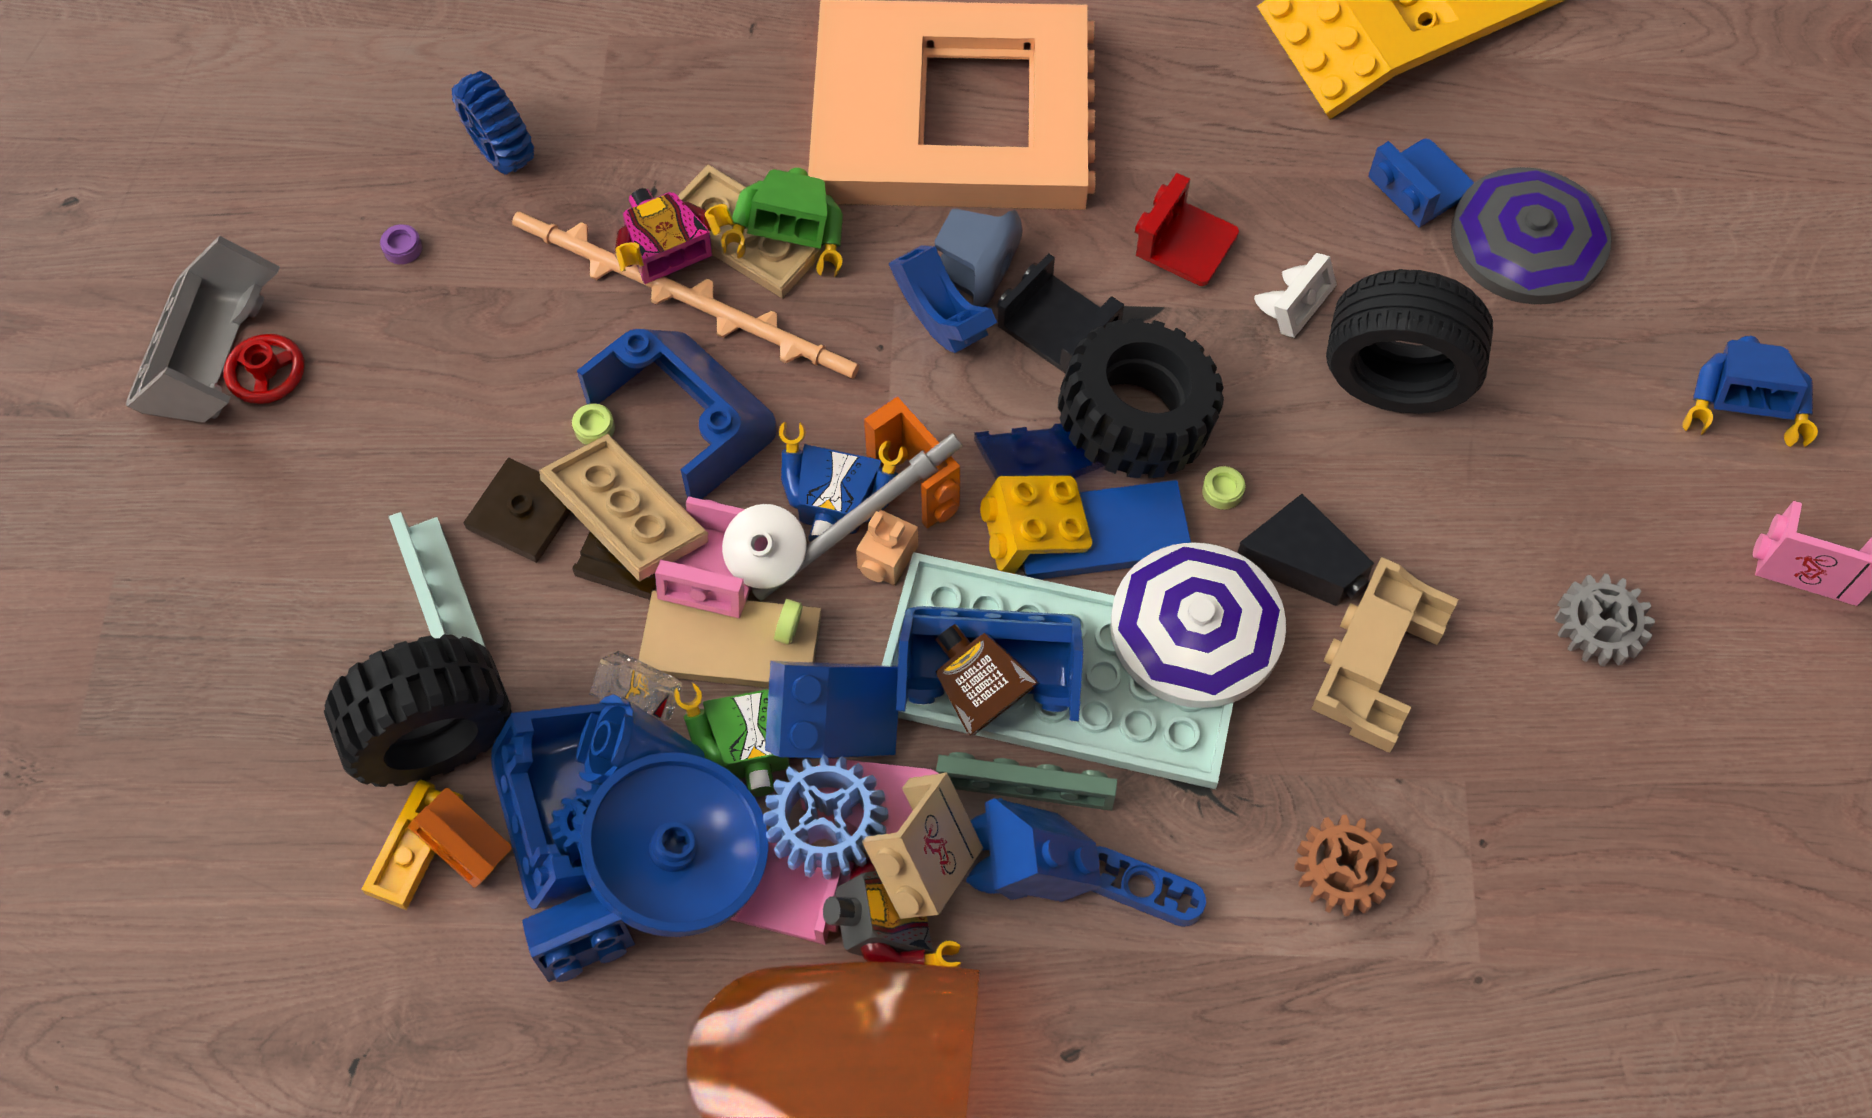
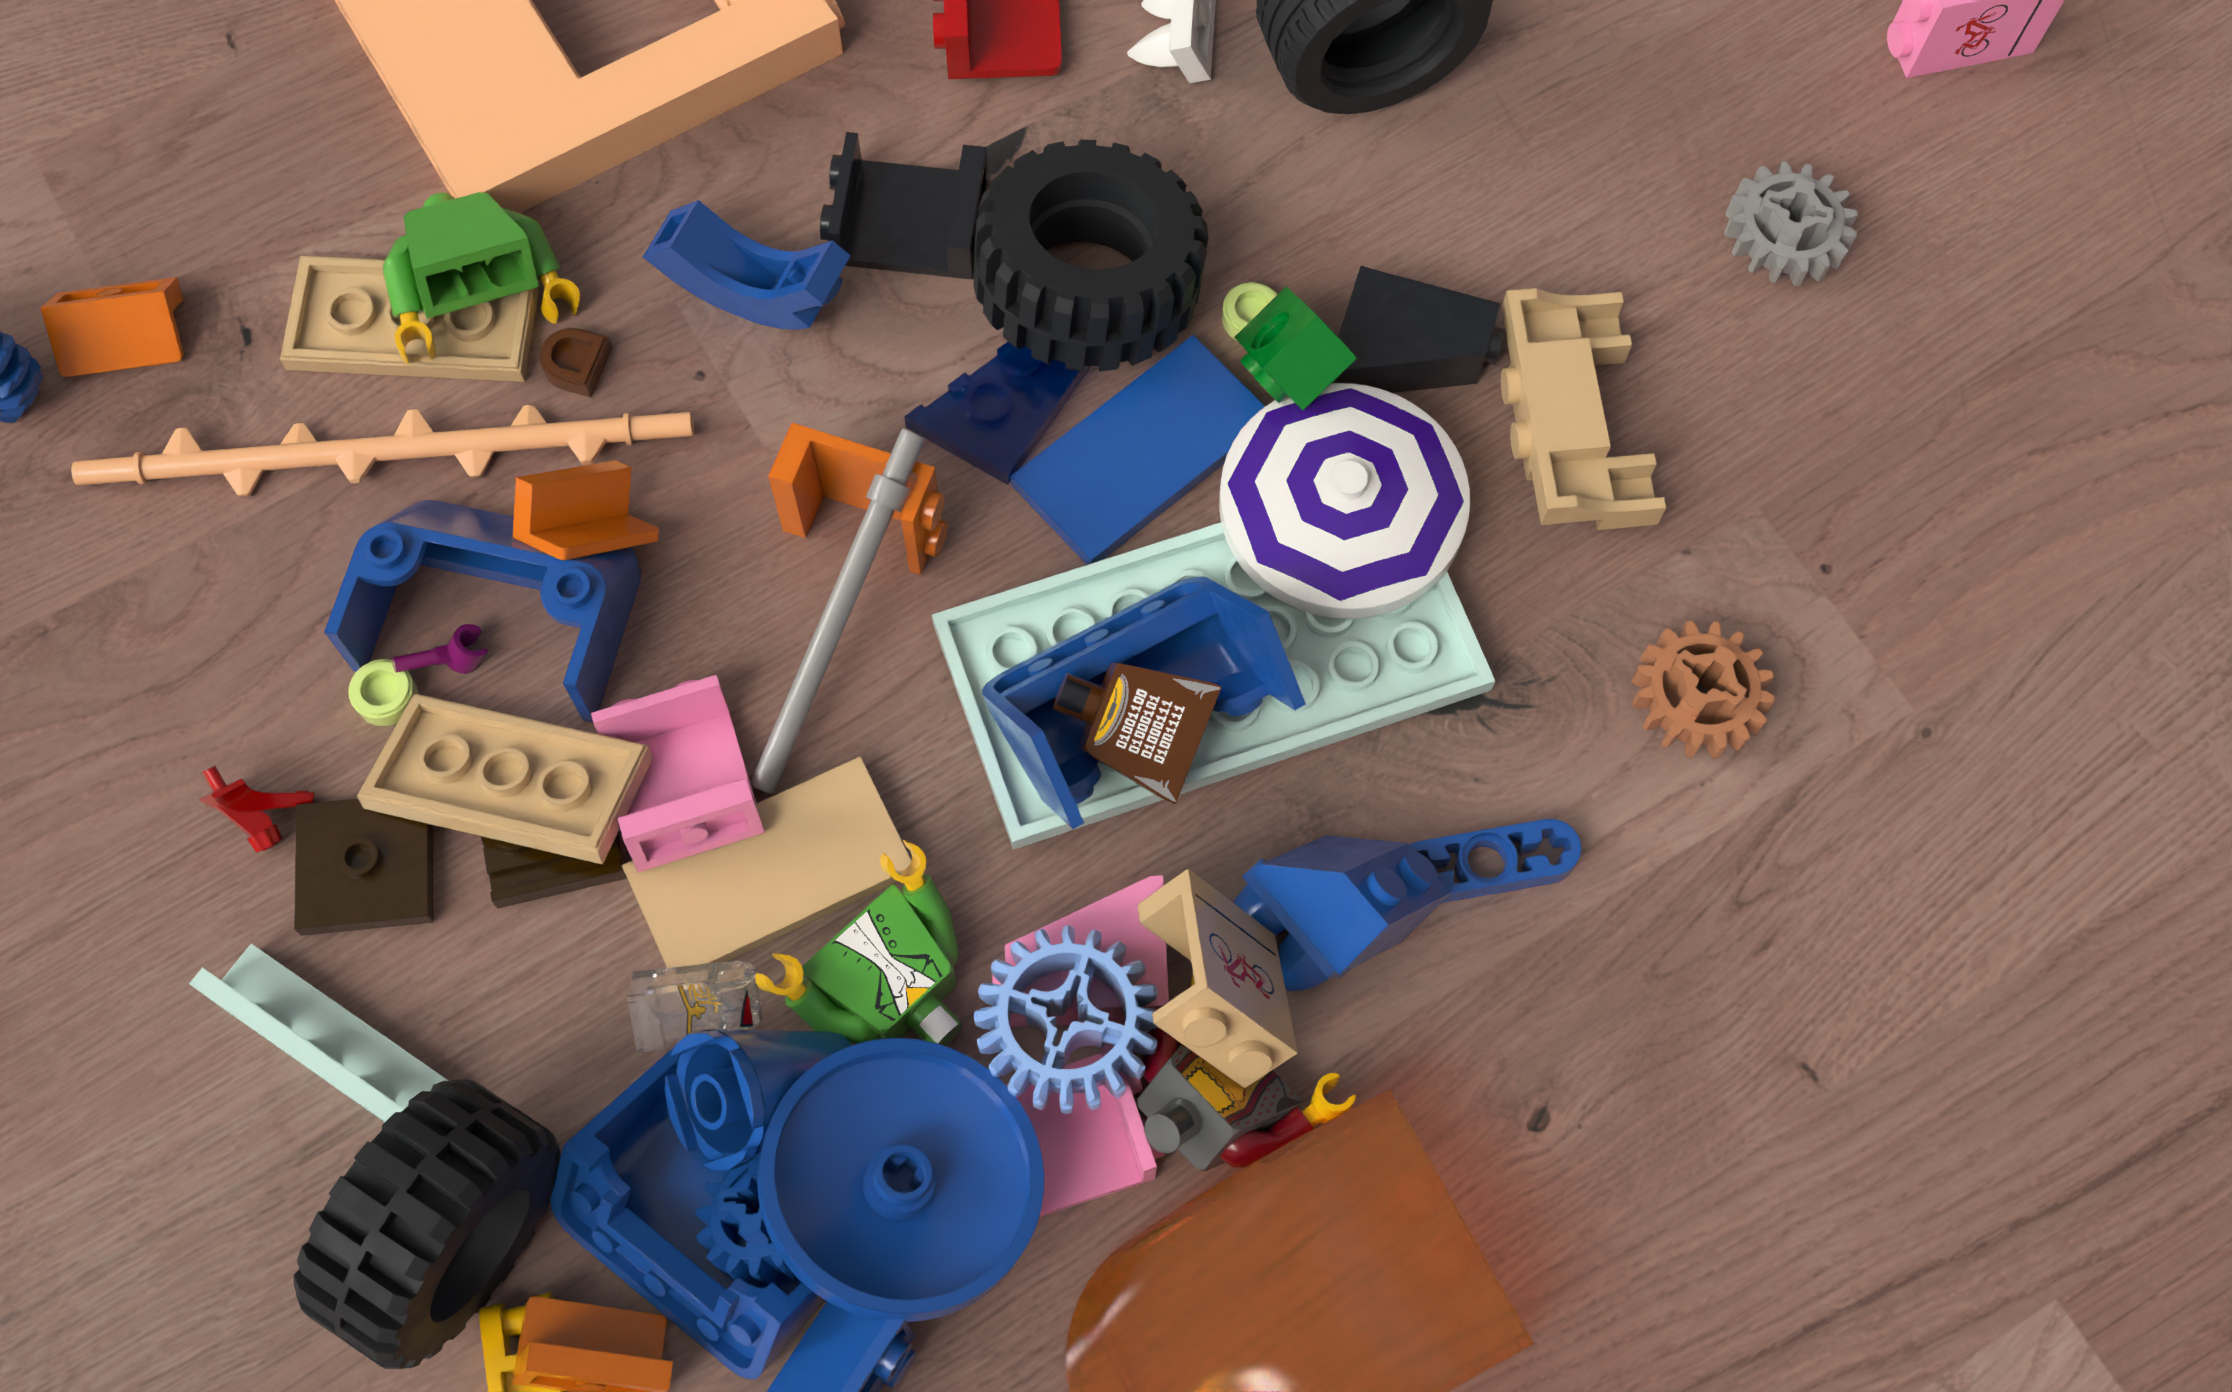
camera: 35 degrees left, 5 degrees up
torso [614,188,734,284] -> none
white dish [722,504,807,589] -> none
blue slope [765,661,898,758] -> none
yellowish green tile [774,599,803,645] -> none
blue torso [779,422,908,542] -> none
light nougat brick [856,510,918,586] -> none
sand blue piece [935,209,1023,307] -> none
sand green plate [936,752,1117,811] -> none
yellow bracket [980,476,1092,574] -> none
none -> orange panel [40,277,184,377]
none -> red piece [199,766,315,853]
none -> magenta hand [392,624,488,674]
none -> orange panel [513,460,659,560]
none -> reddish brown tile [539,328,613,398]
none -> green brick [1234,286,1357,410]

